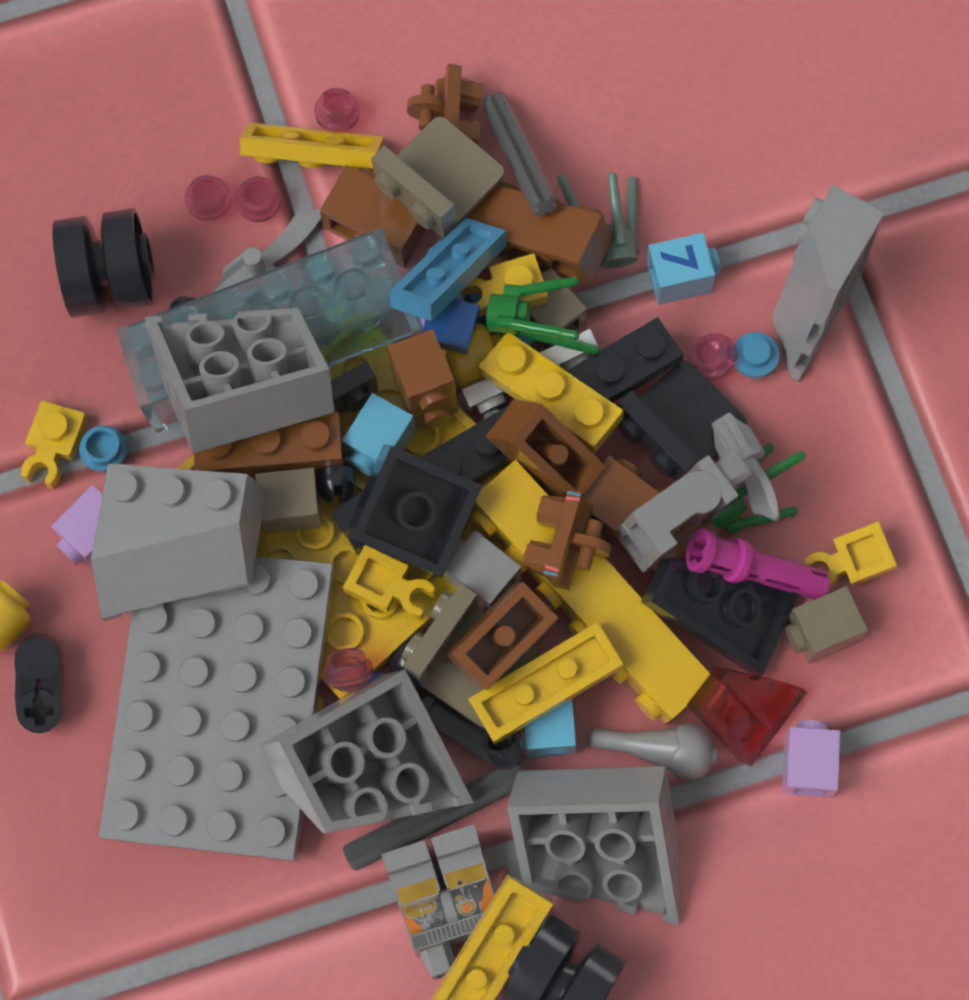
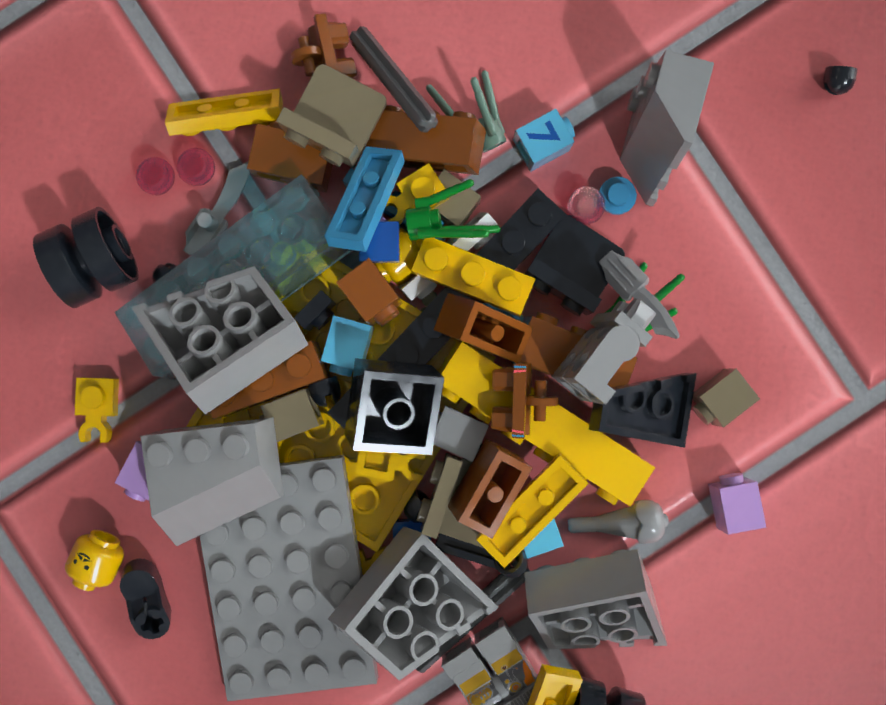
camera: 20 degrees left, 15 degrees up
dark azure plate [79,425,128,473] -> none
clear pink plate [314,88,360,132] -> none
clear pink plate [323,648,374,692] -> none
dark pink pin [686,528,830,600] -> none
clear red wing [687,666,807,767] -> none
yellow plate [804,521,898,590] -> none

